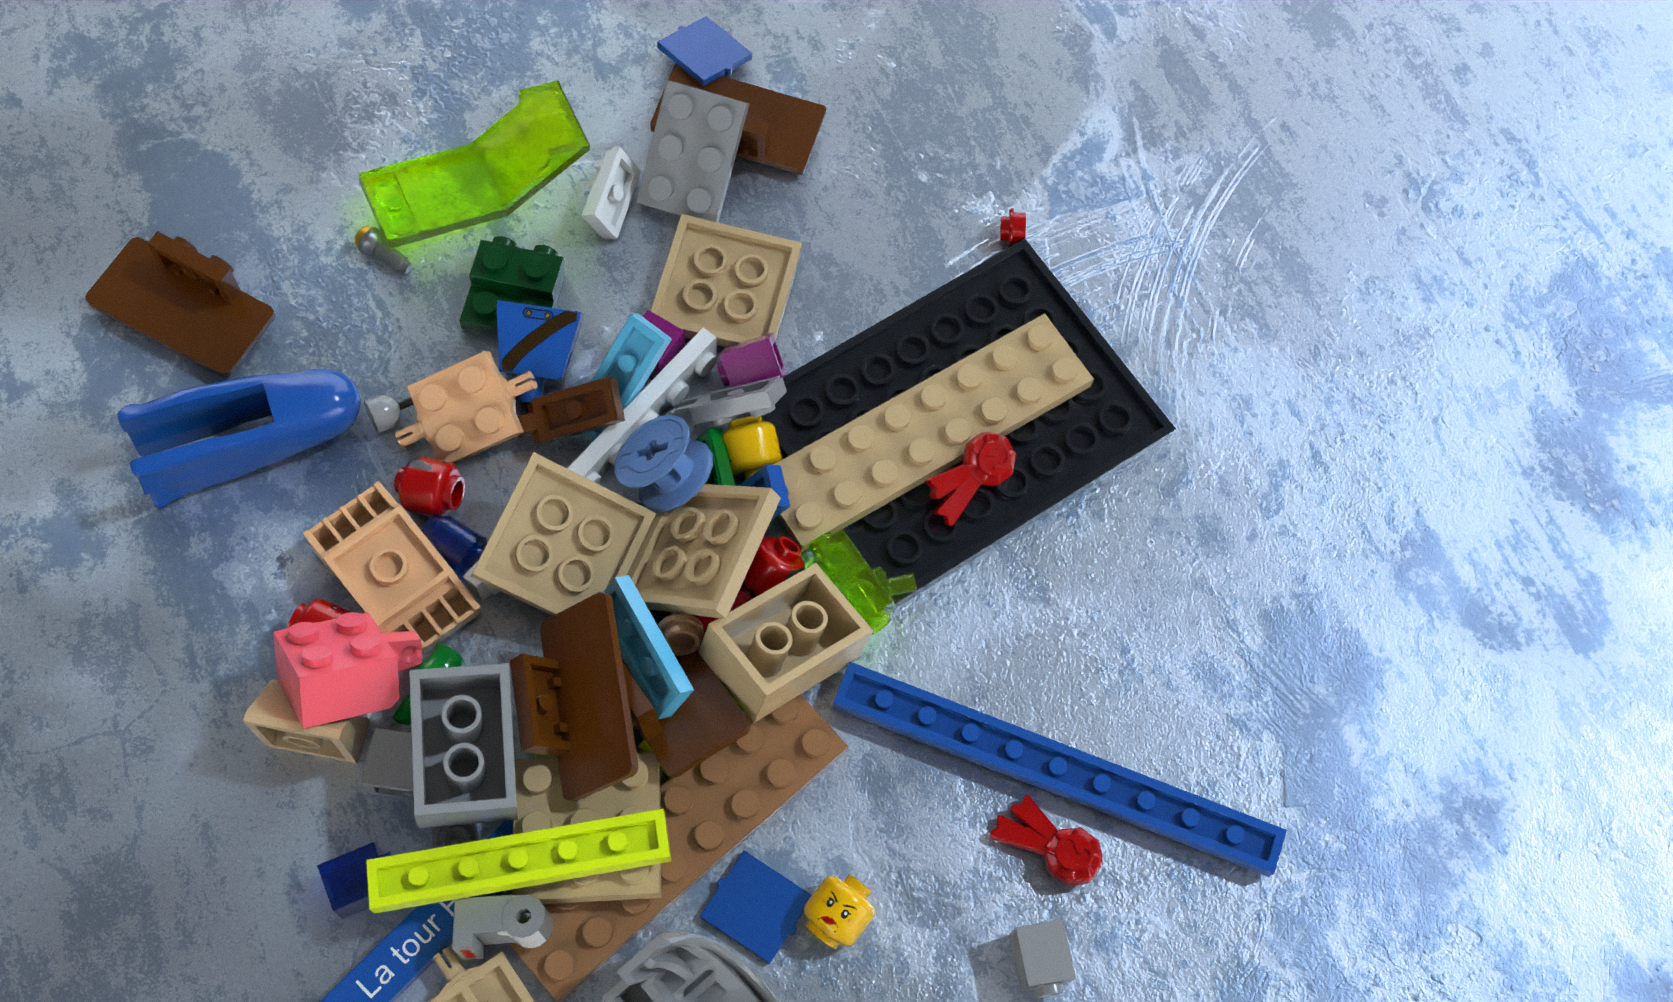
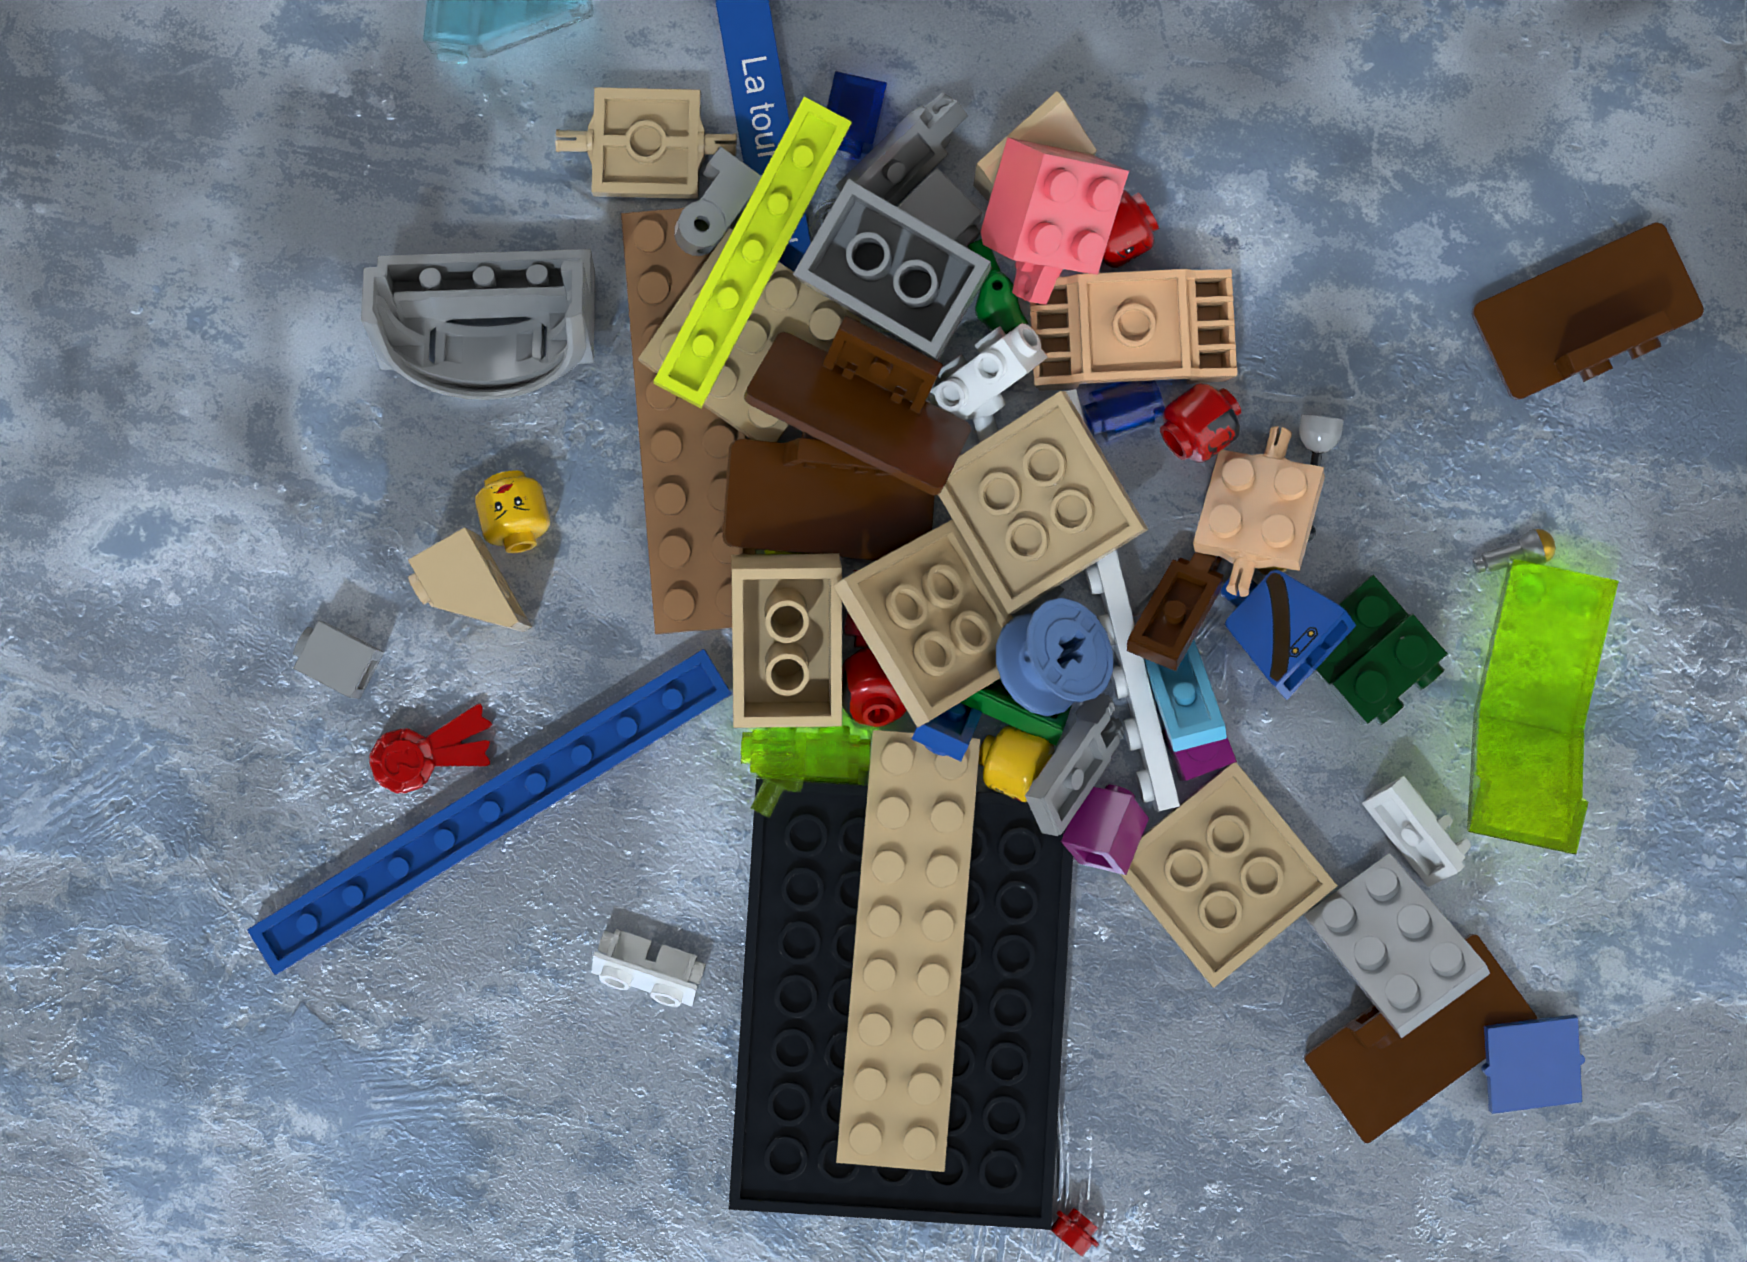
camera: 140 degrees right, 20 degrees up
blue piece [117,368,361,509] -> none
medium azure plate [603,575,694,719] -> none
medium nougat plate [658,613,704,656] -> none
blue piece [700,850,812,965] -> none
red piece [925,432,1016,526] -> none
none -> tan slope [408,527,532,632]
none -> white hinge [592,929,706,1007]
none -> light grey hinge [835,92,968,206]
none -> white brick [927,323,1048,443]

